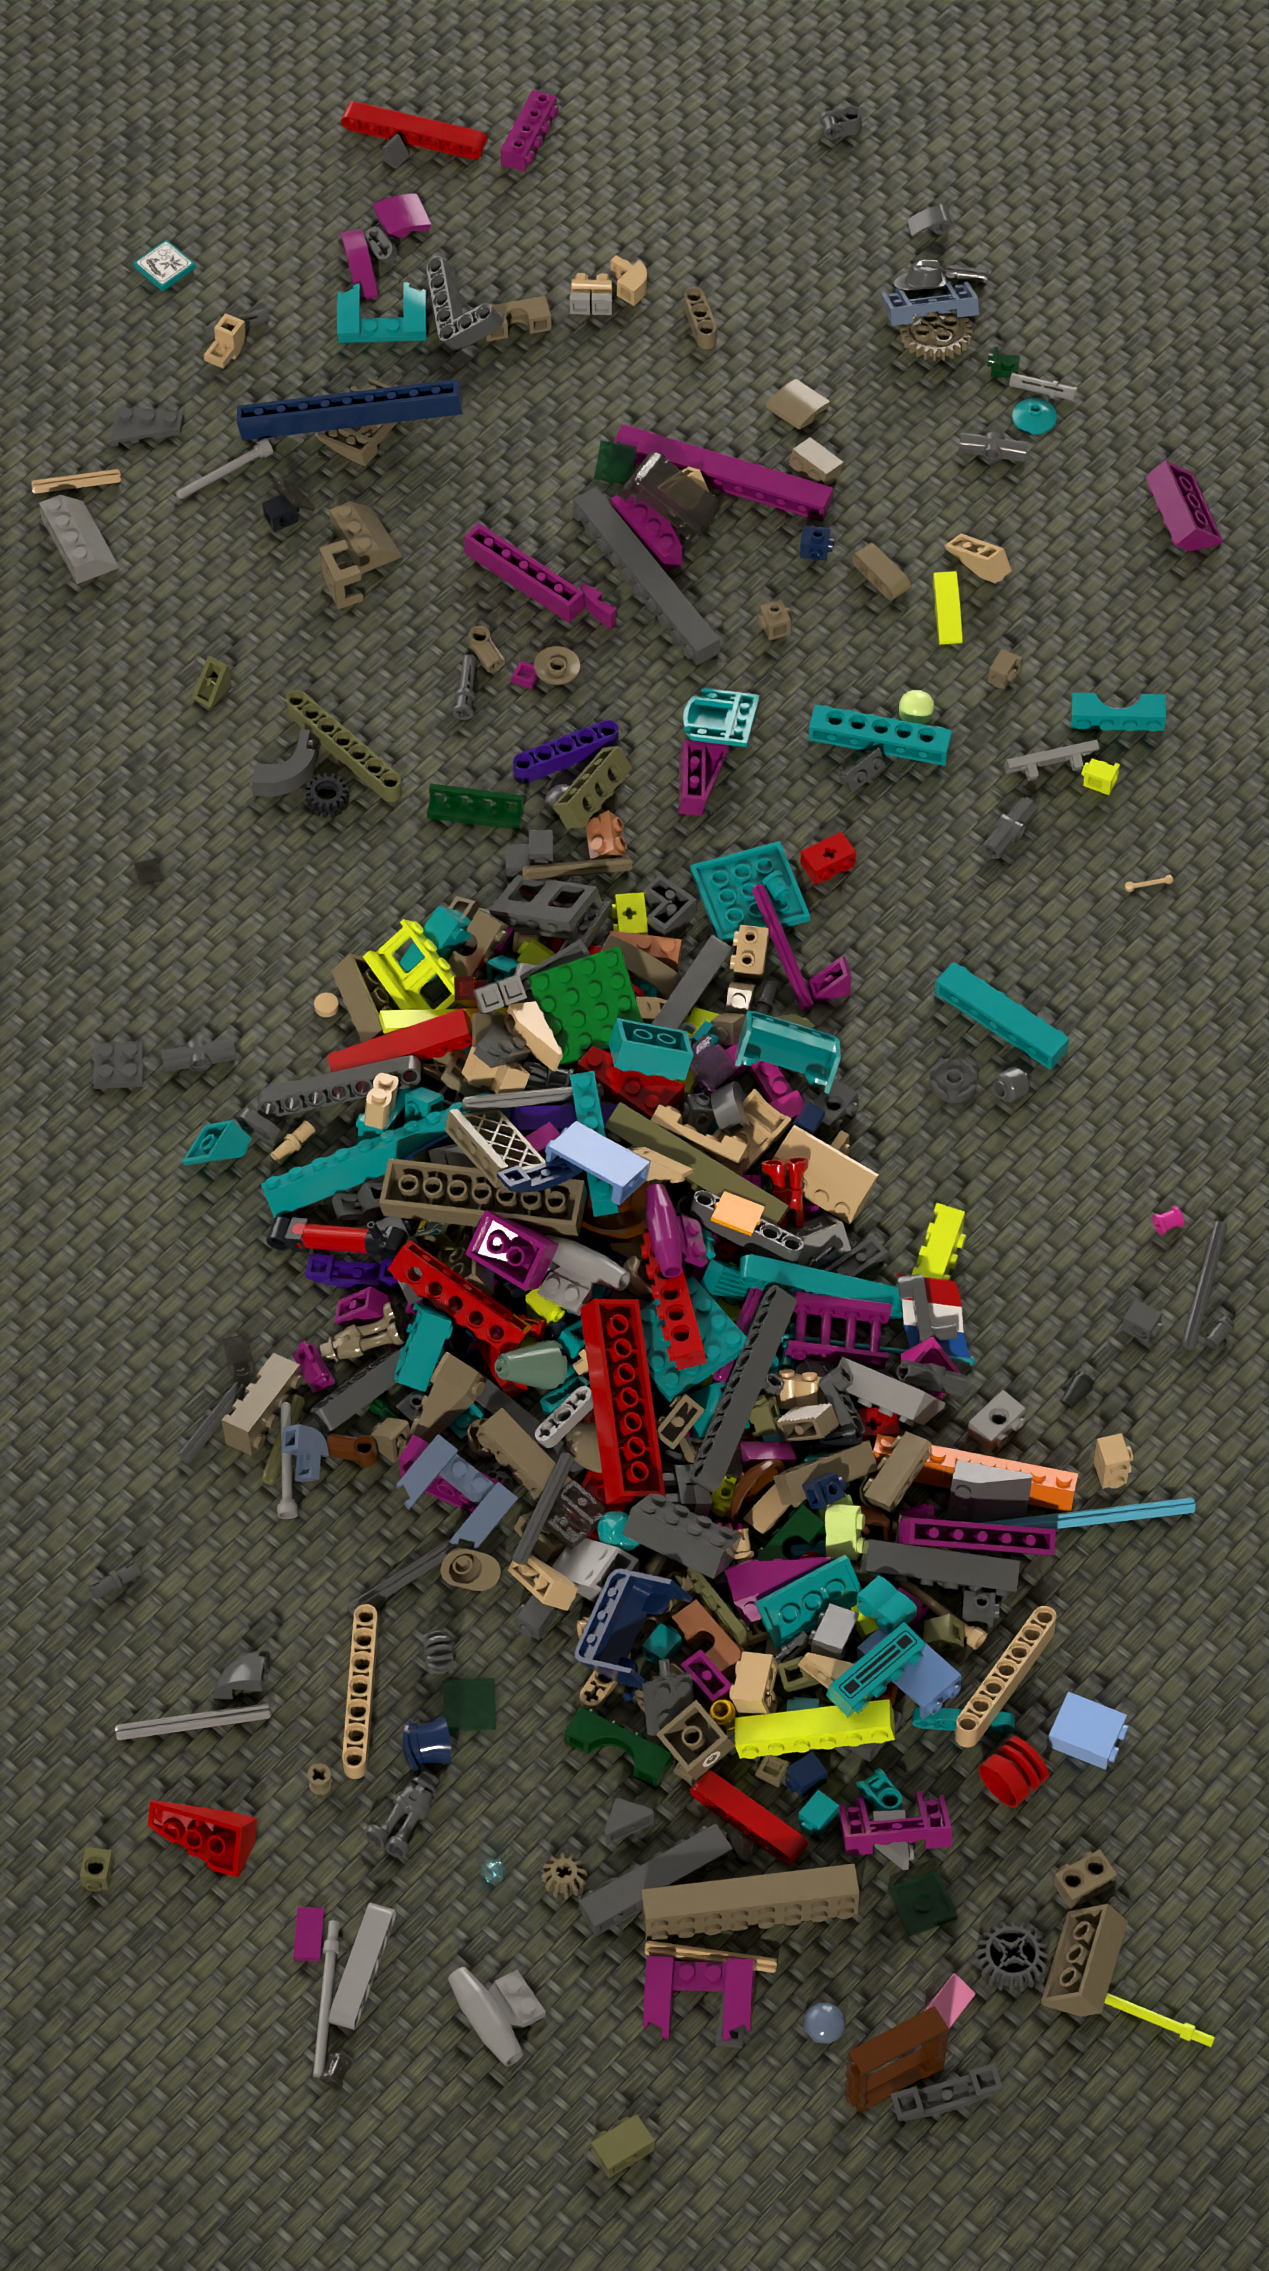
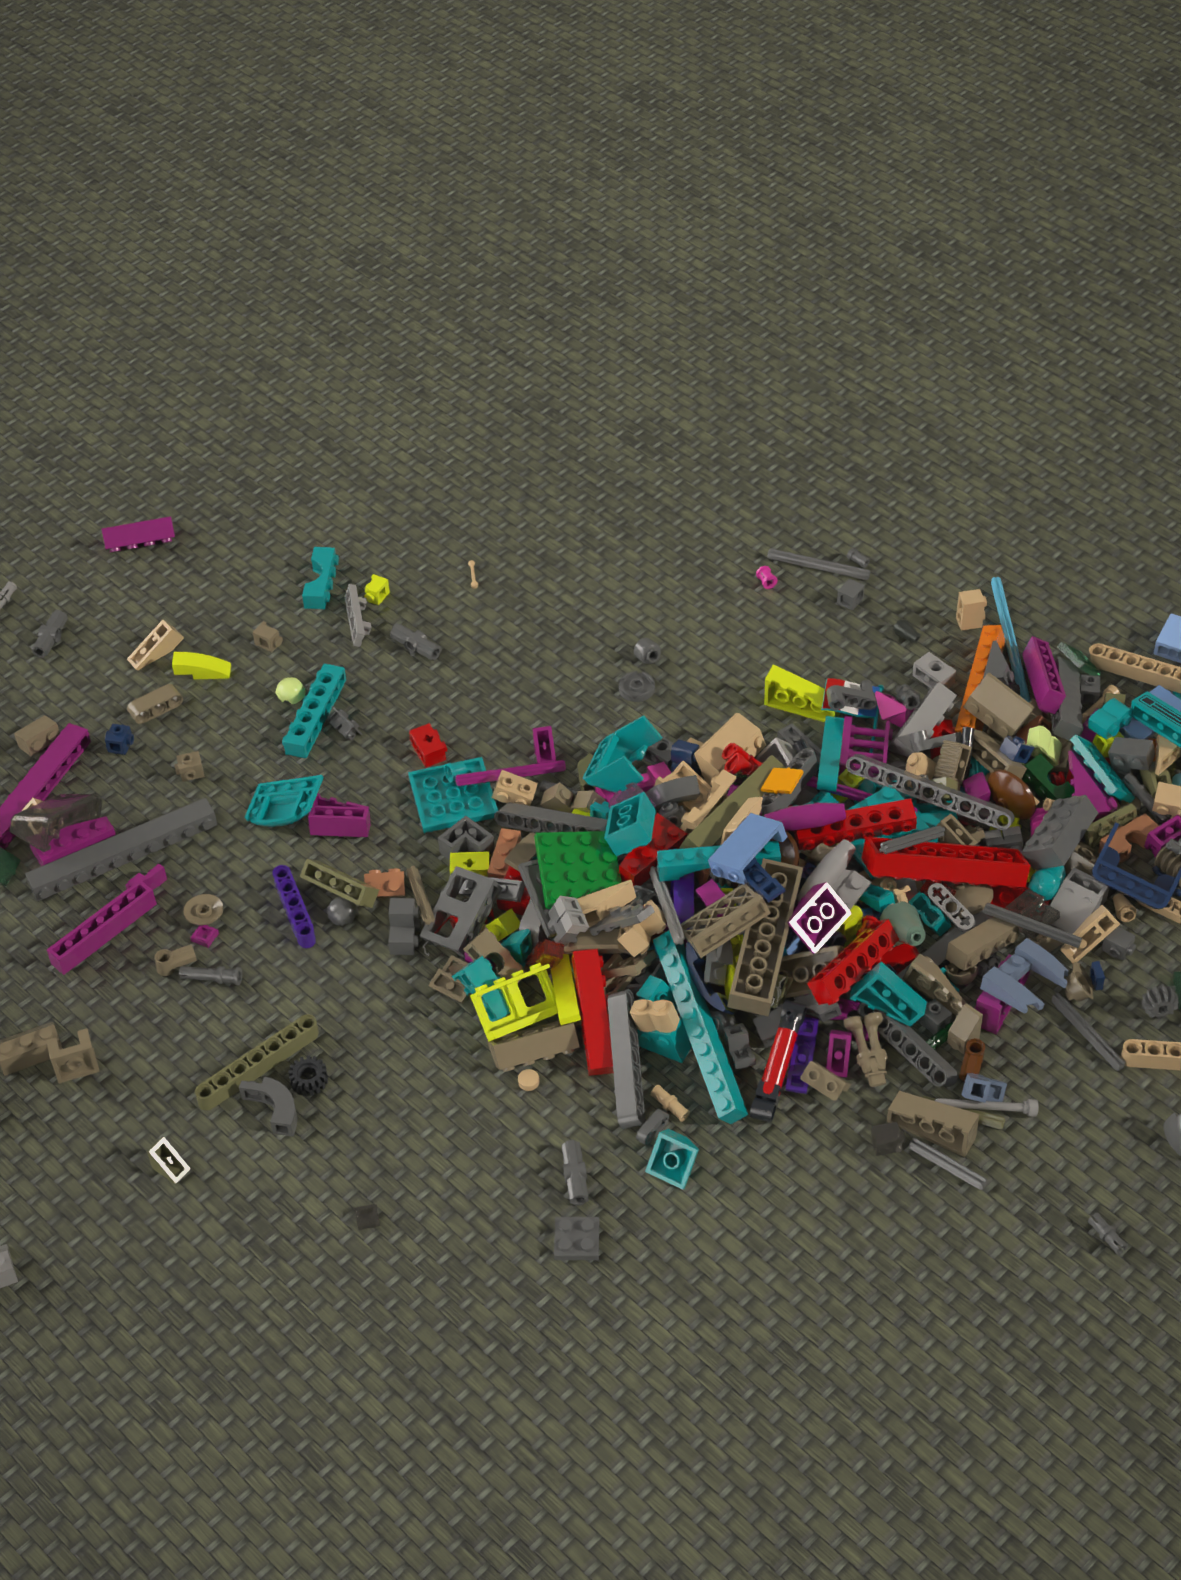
camera: 85 degrees left, 10 degrees down
magenta hinge [292,1341,336,1394] -> none
dark green fence [427,783,524,830] -> none
teal brick [642,1623,681,1669] -> none
teal brick [935,962,1069,1070] -> none
teal dish [1012,398,1057,435] -> none
none -> dark tan bracket [800,1061,851,1101]
none -> dark grey axle [879,825,945,854]
none -> clear green tile [1057,642,1101,676]
none -> dark blue tile [1089,961,1105,990]

